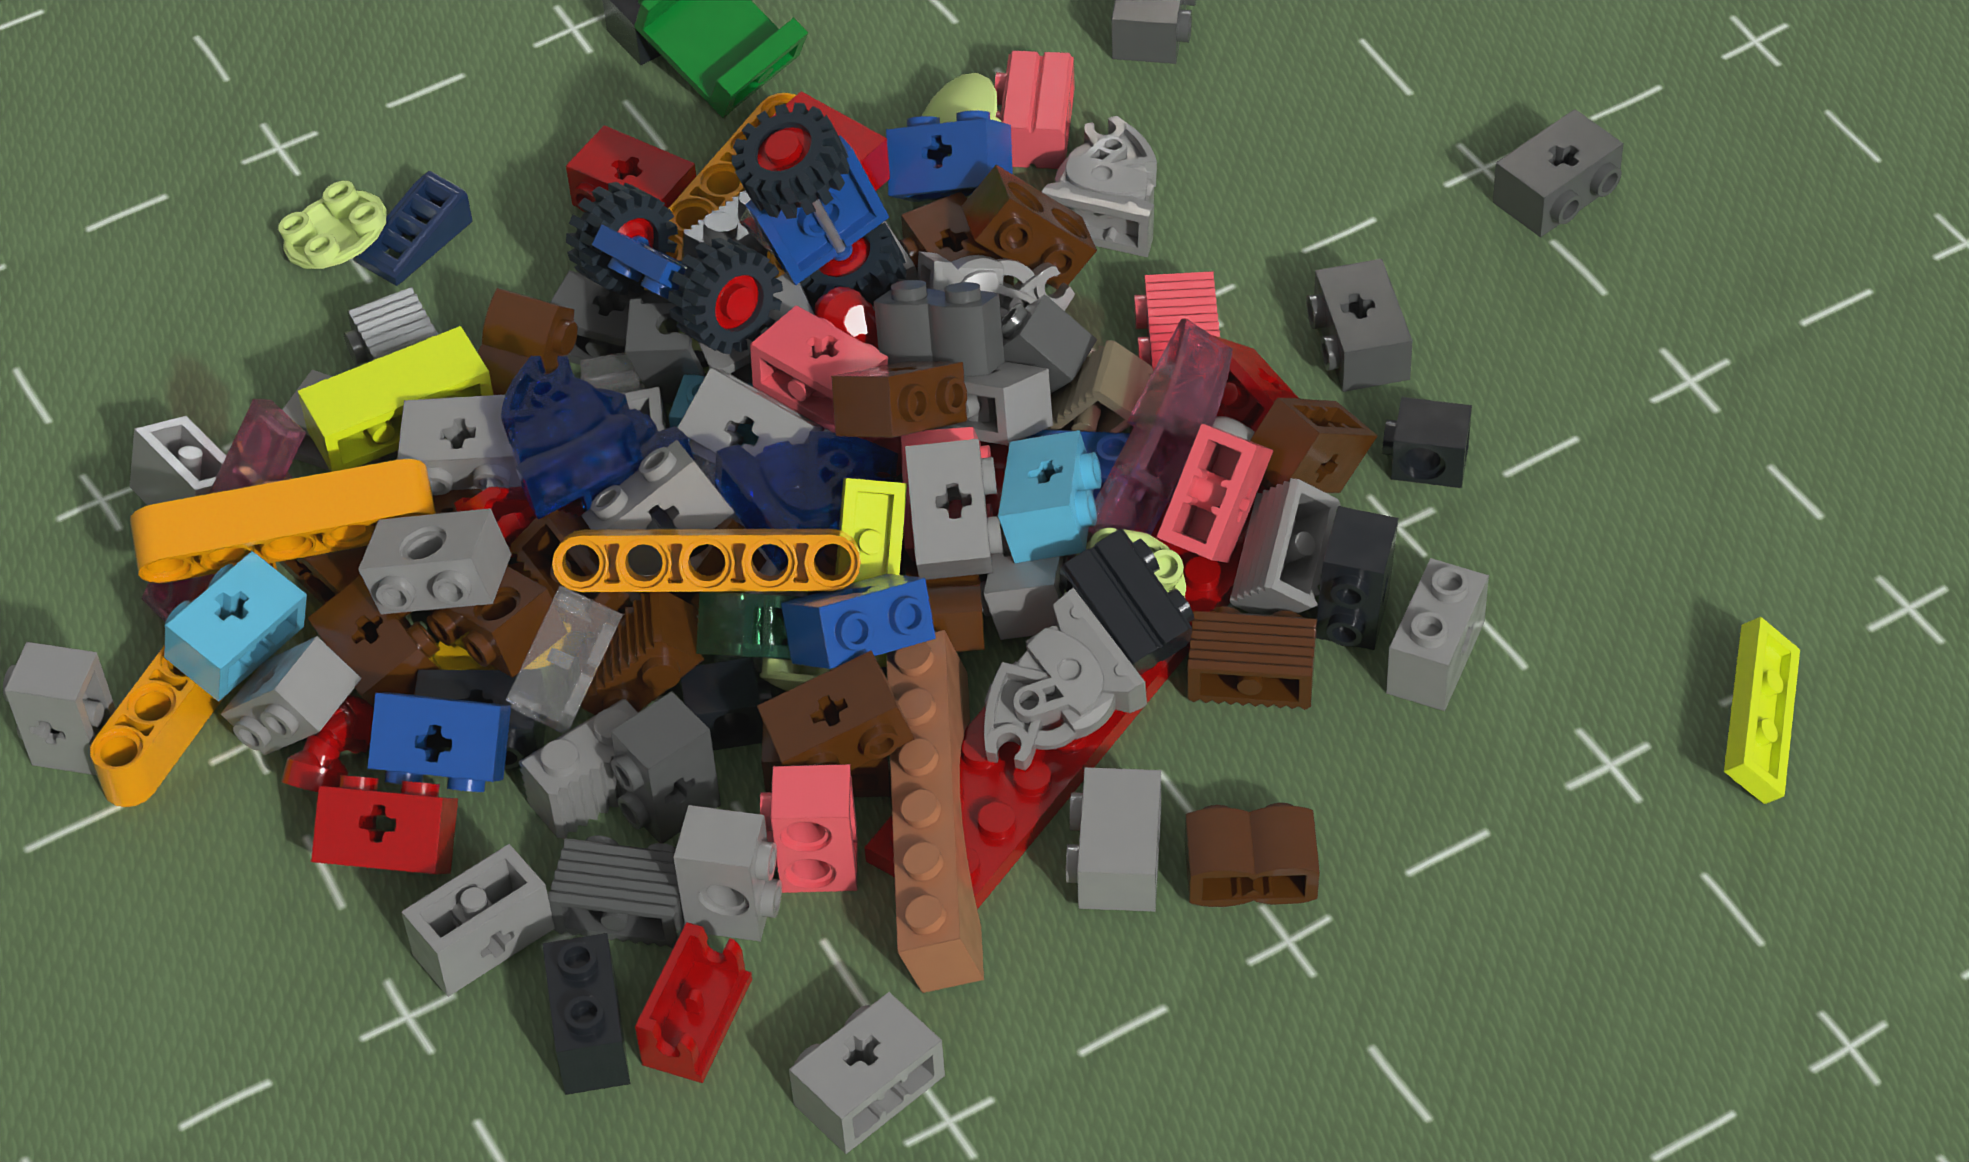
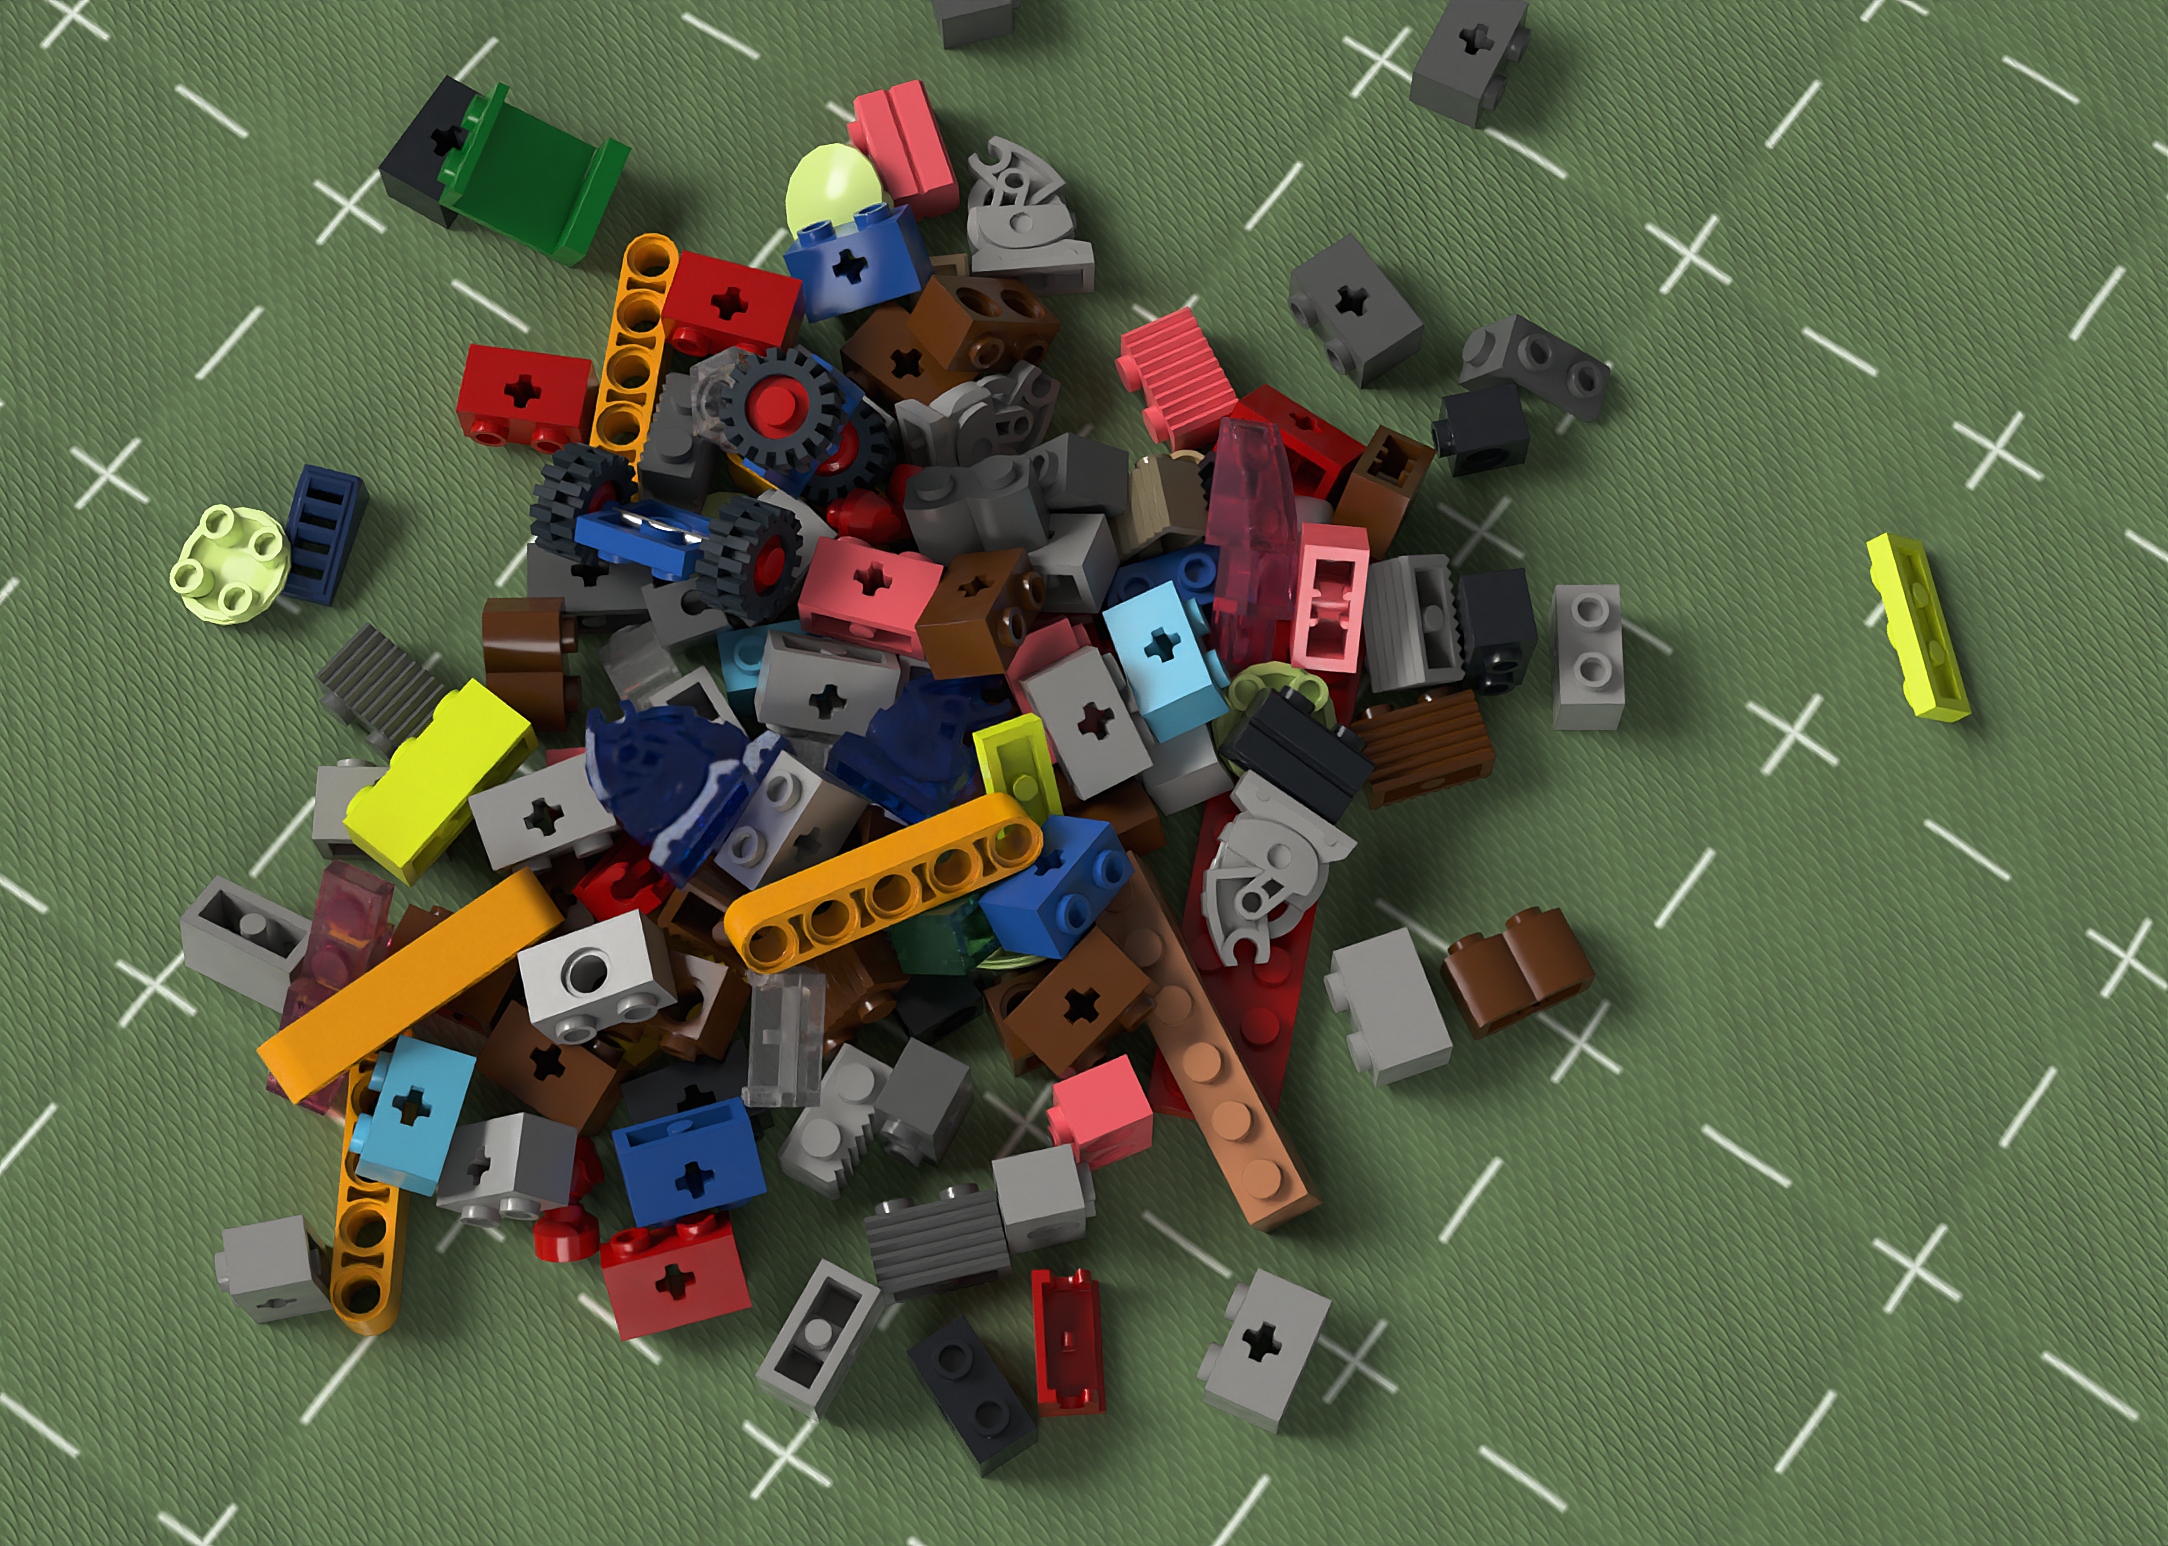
camera: 25 degrees left, 20 degrees up
none -> dark grey bracket [1458,314,1611,423]

